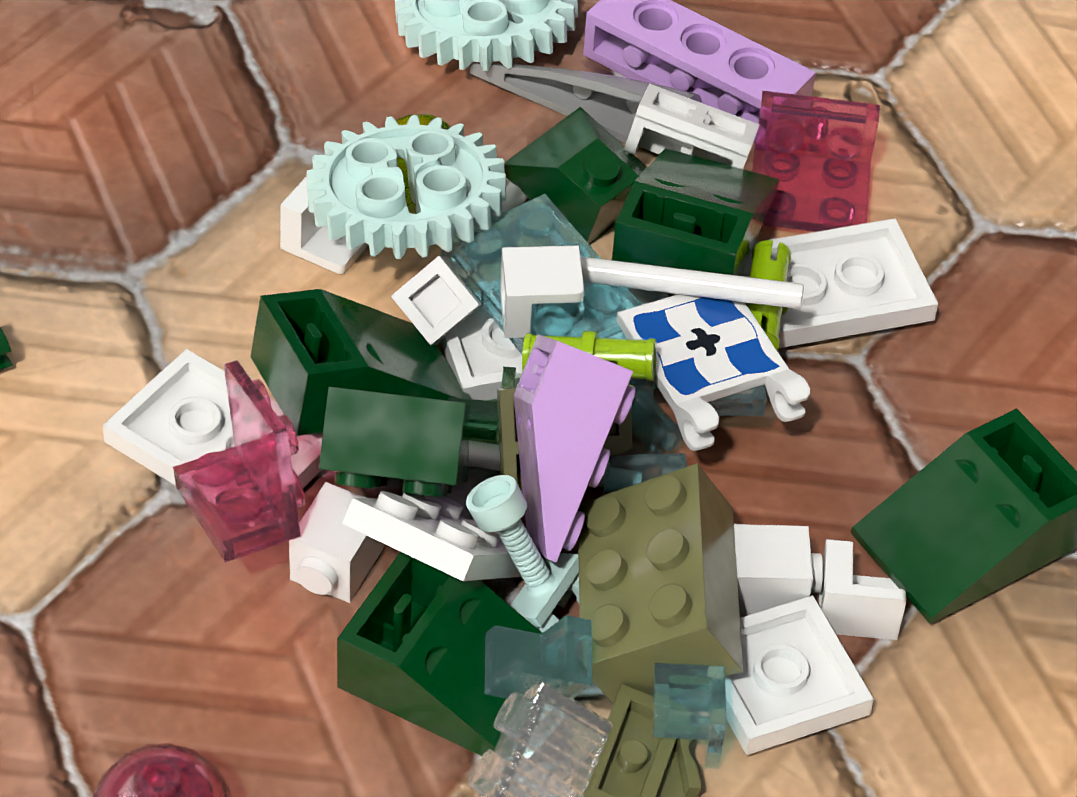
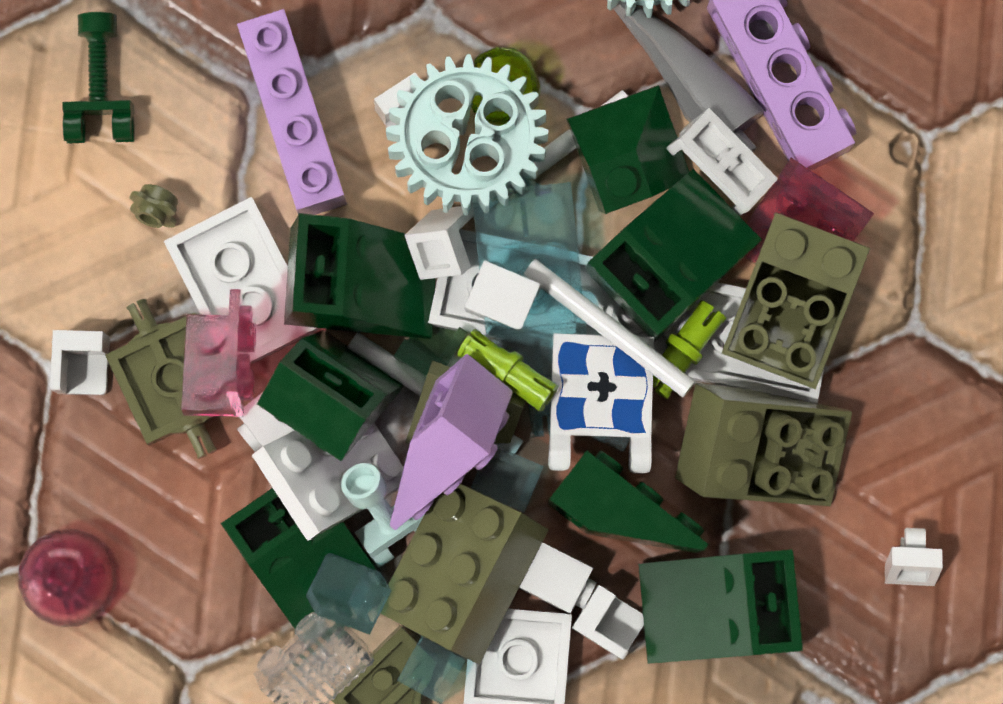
camera: 30 degrees right, 35 degrees up
none -> white panel [50,330,110,396]
none -> olive plate [105,299,239,459]
none -> olive plate [129,184,178,228]
none -> lavender brick [237,9,347,215]
none -> dark green slope [548,450,709,554]
none -> olive slope [675,383,852,507]
none -> olive slope [721,212,870,390]

